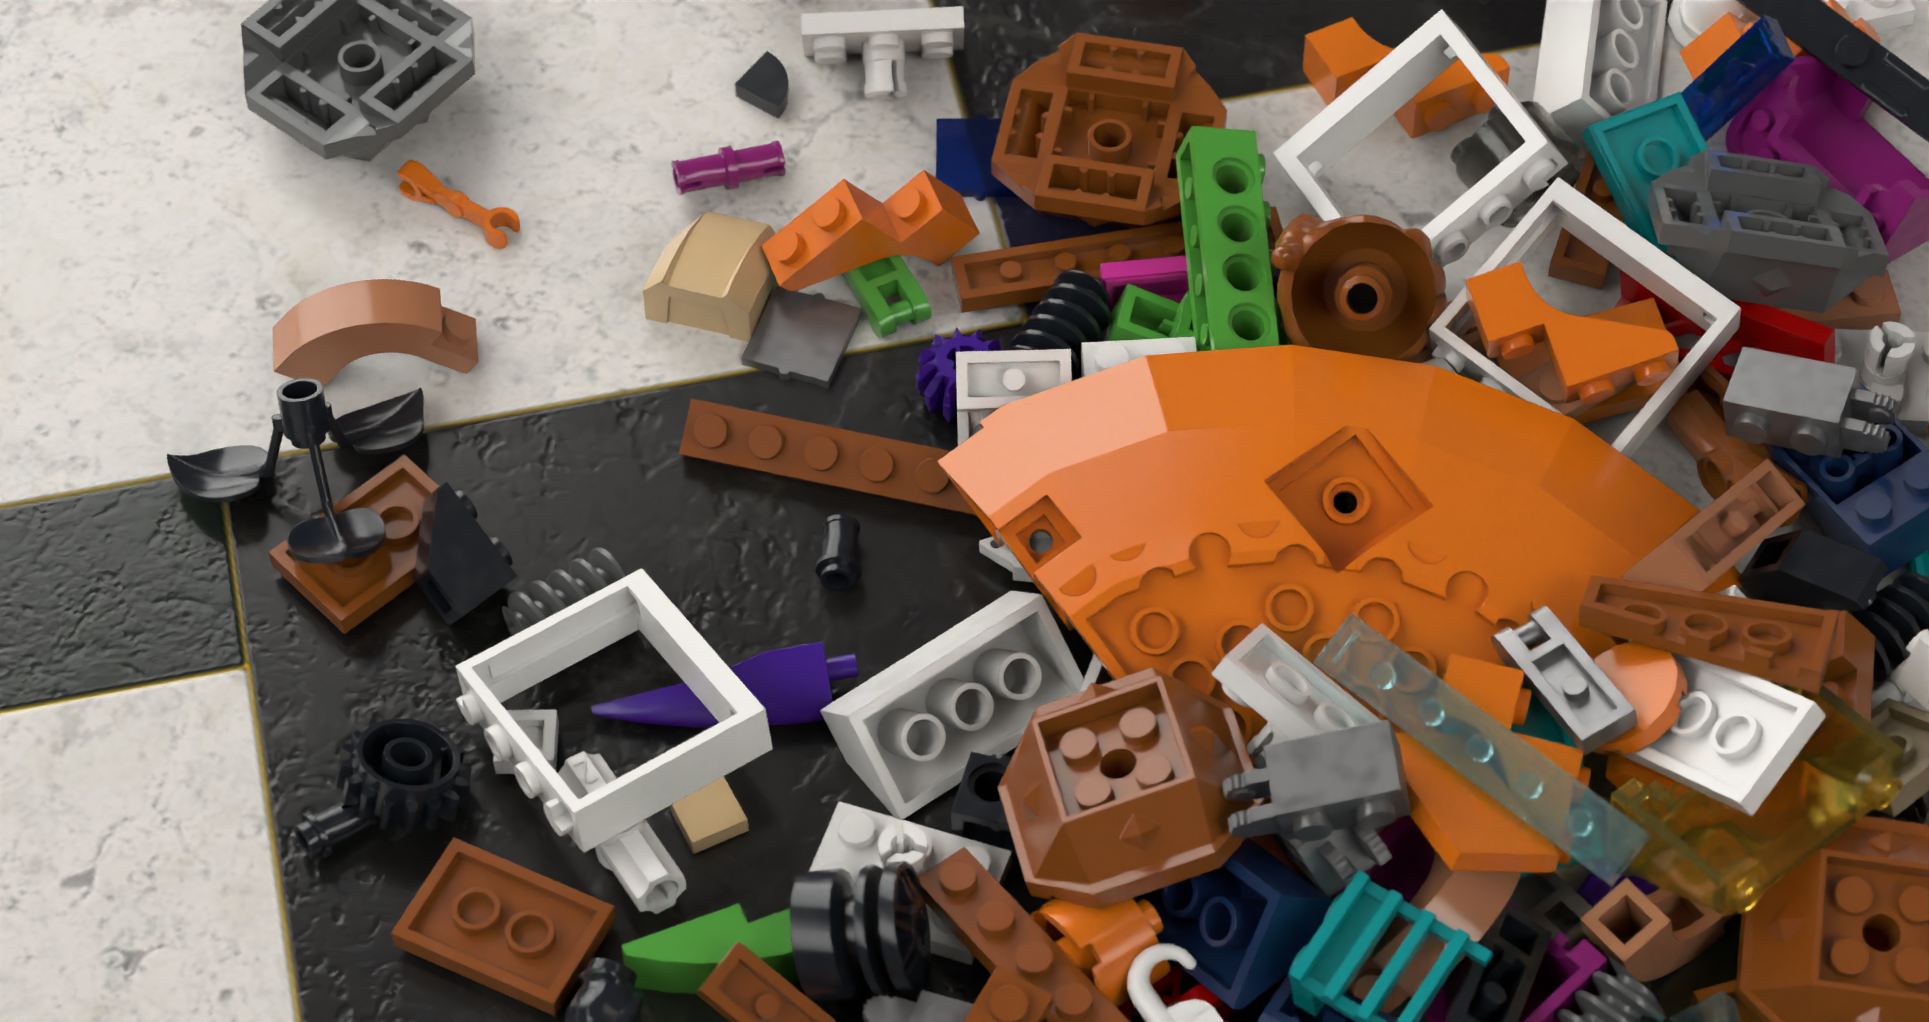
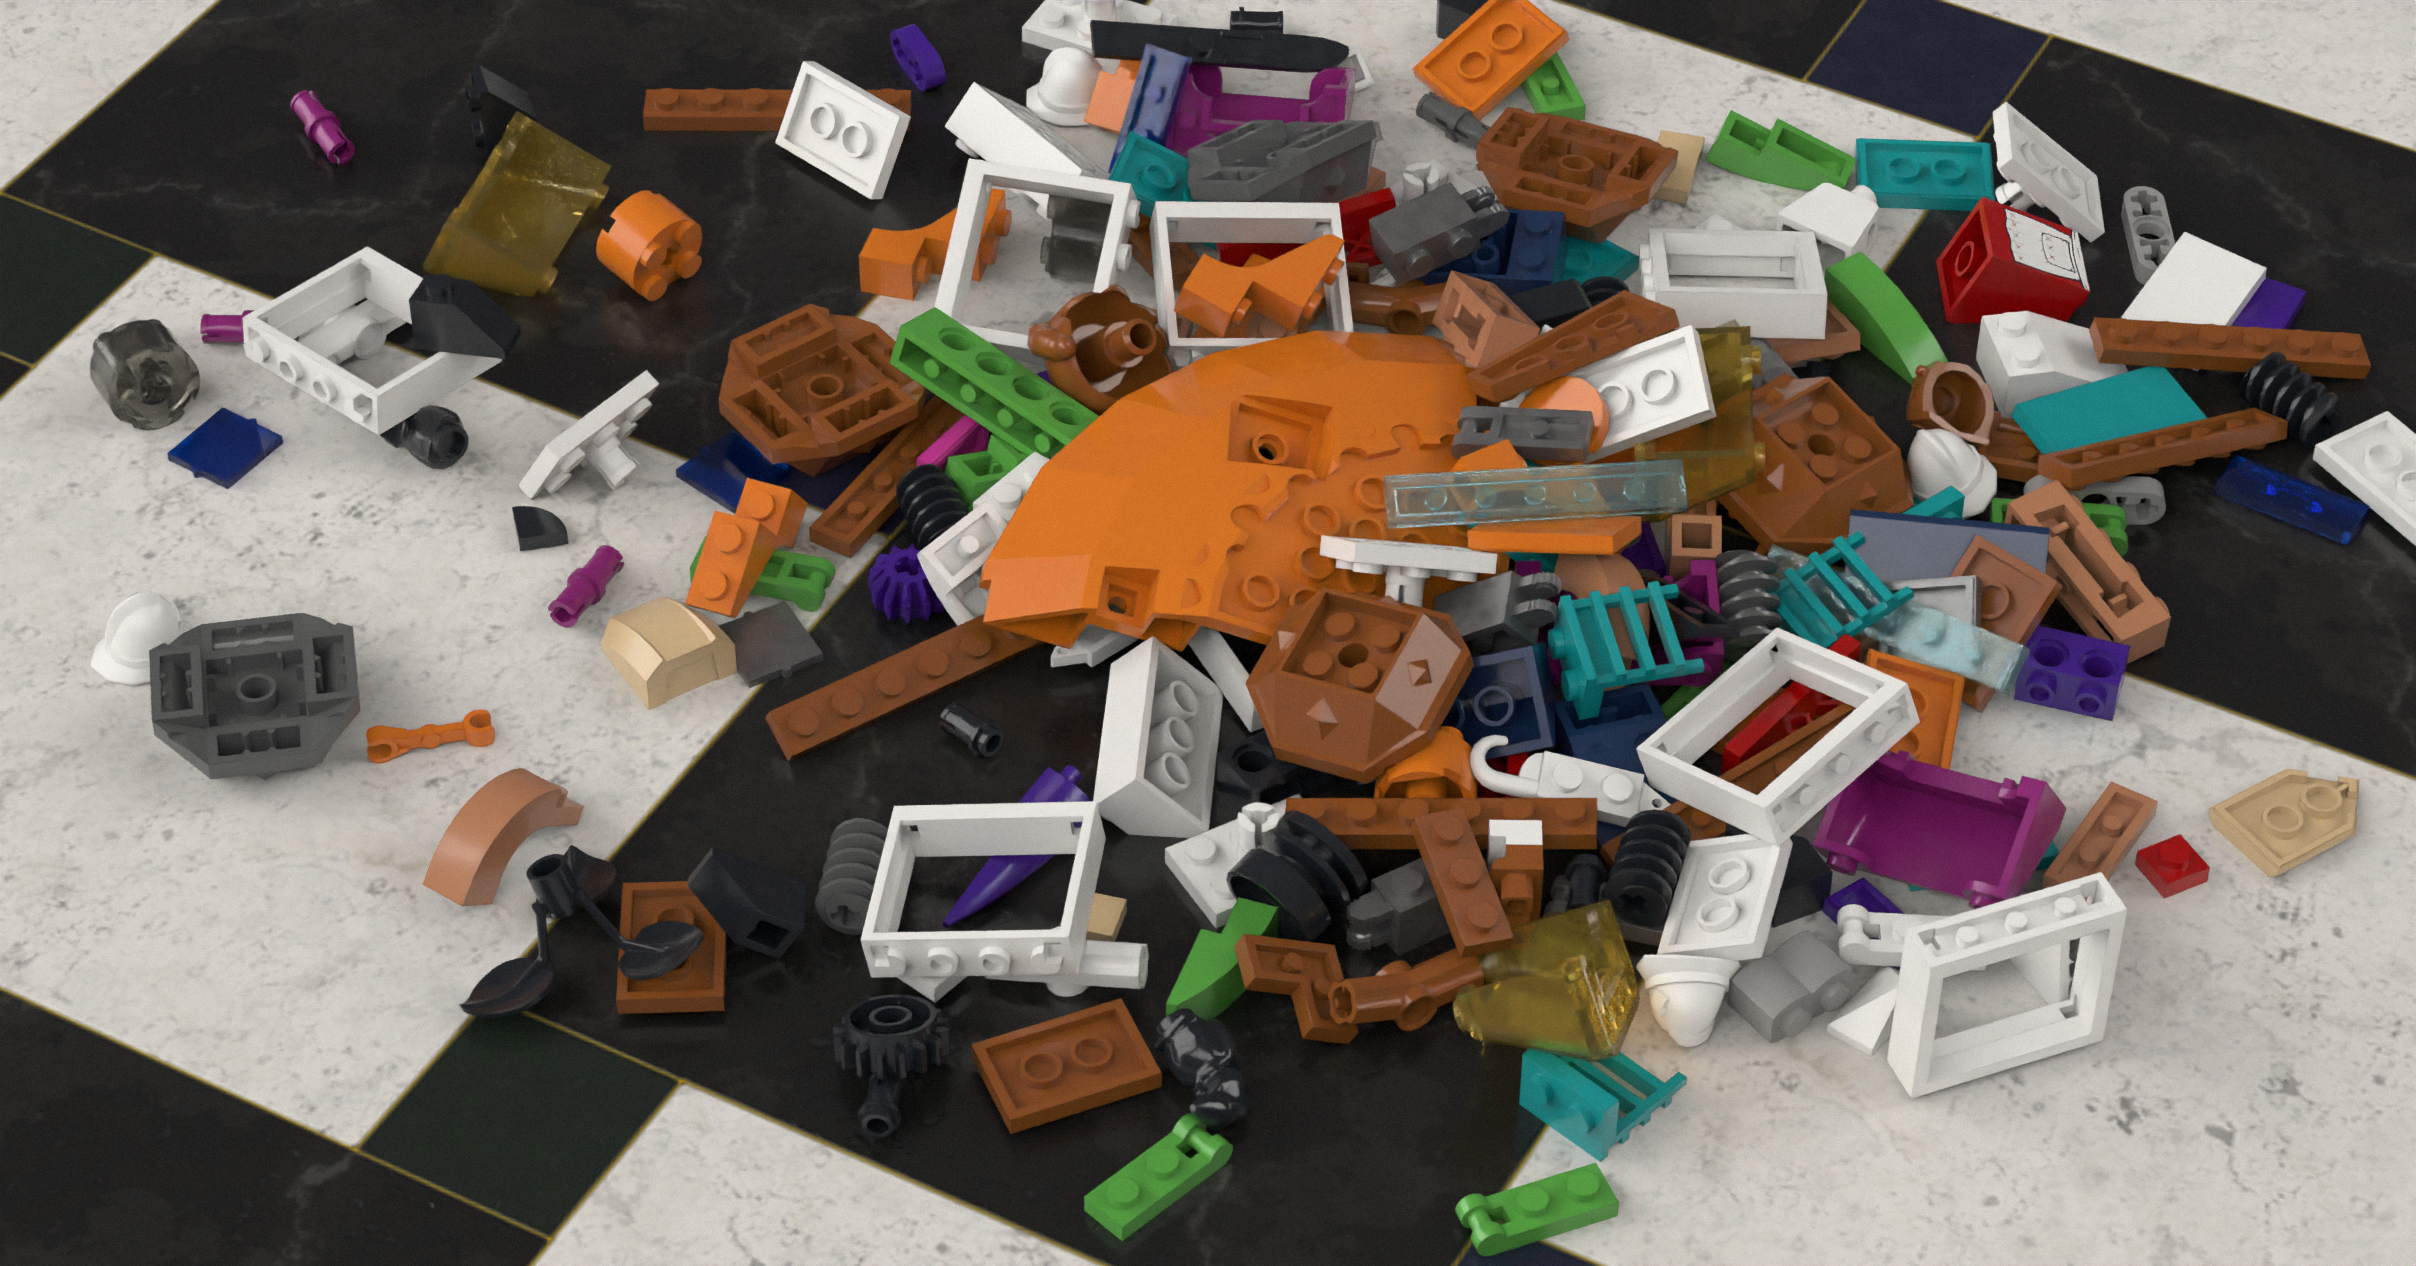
camera: 50 degrees left, 10 degrees down
flat silver hinge [1222,720,1412,841] -> none

